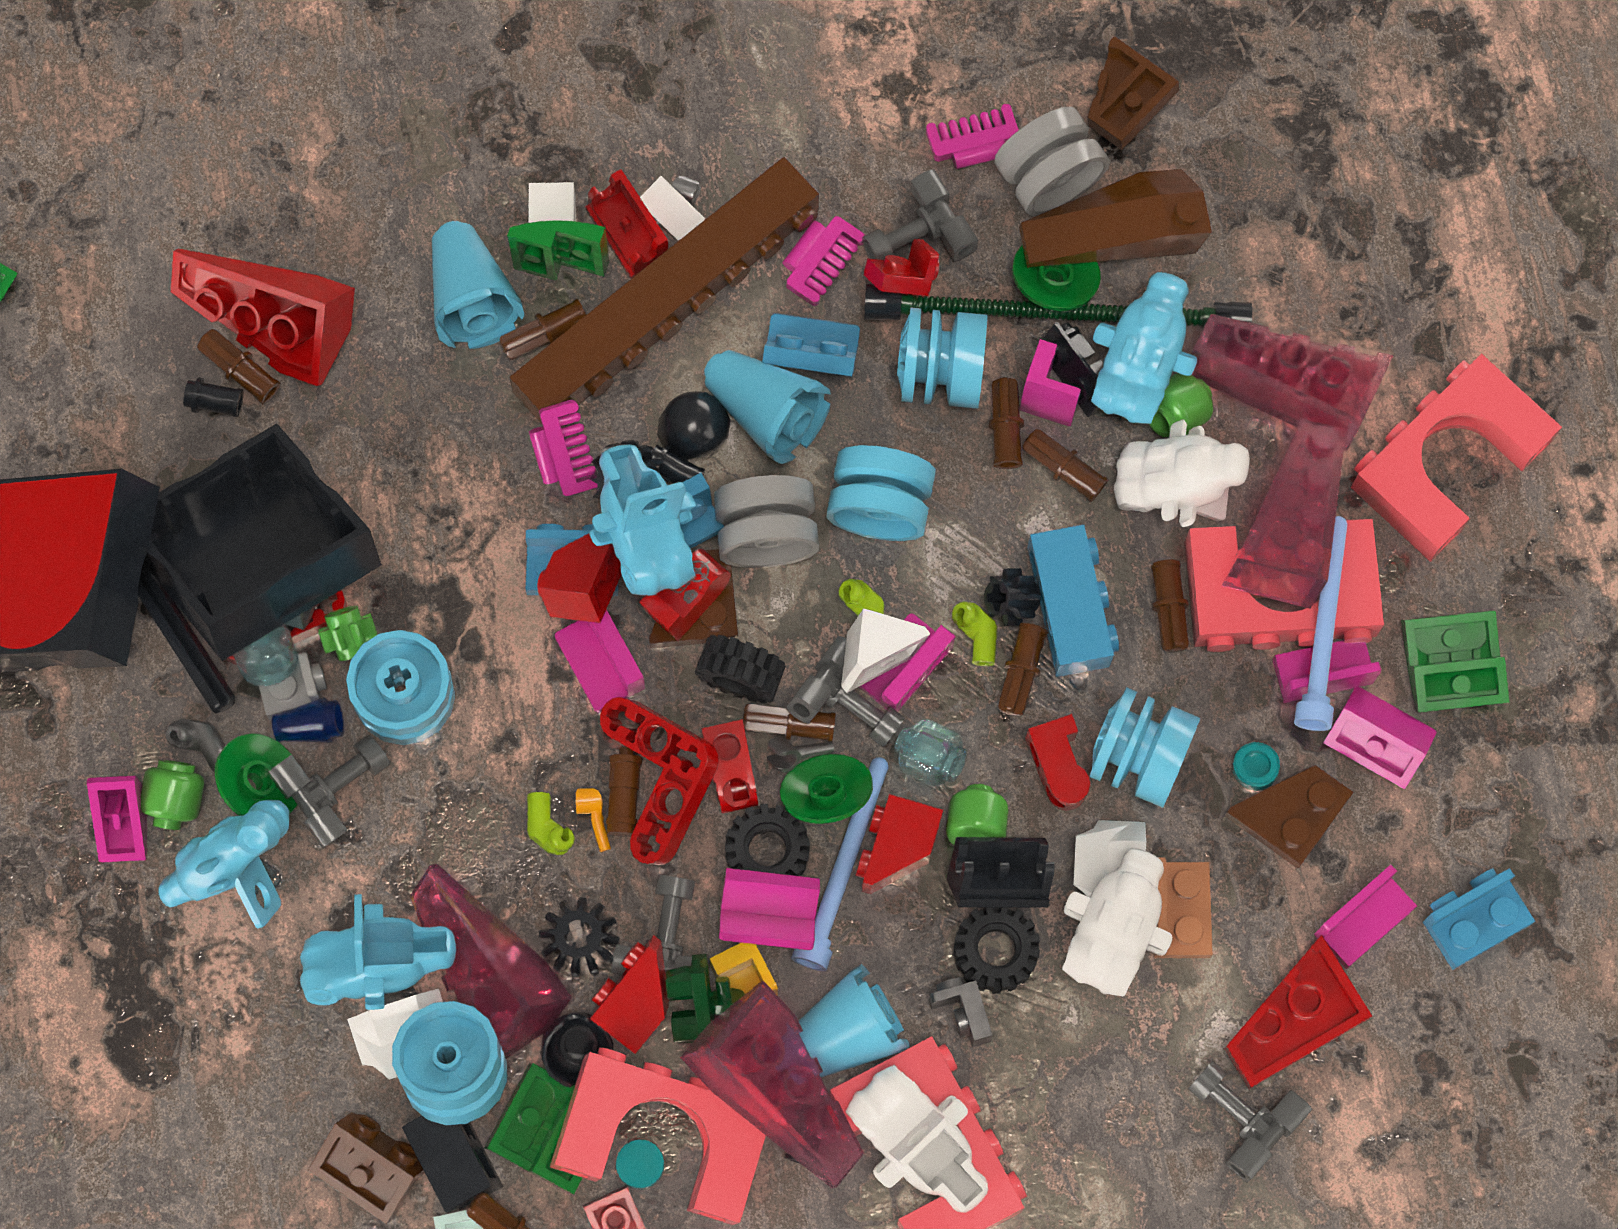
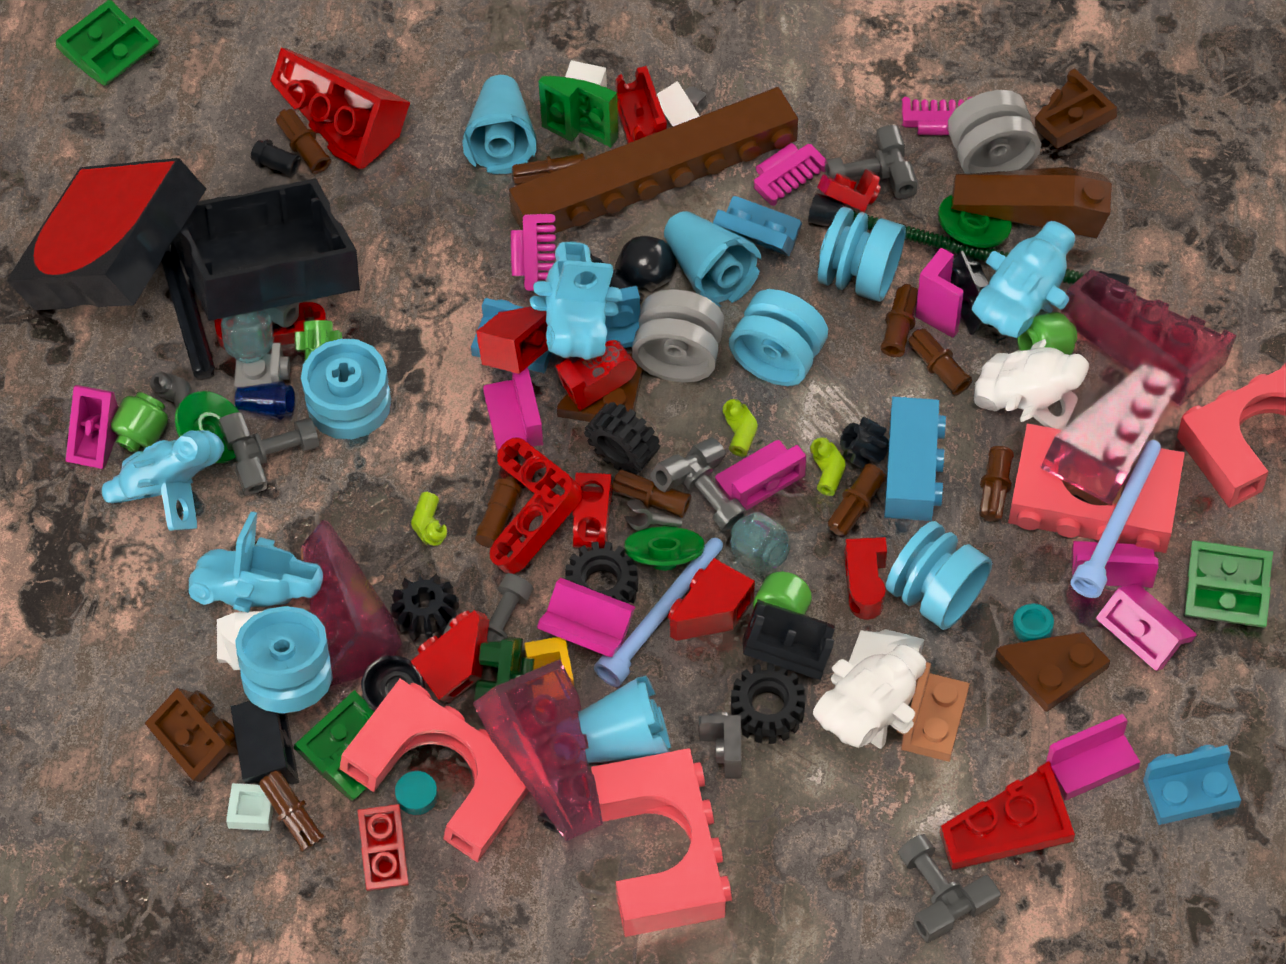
camera: 20 degrees right, 15 degrees down
light orange hand [576,788,611,852] -> none
white slope [841,608,930,693] -> none
white piece [845,1065,989,1213] -> none

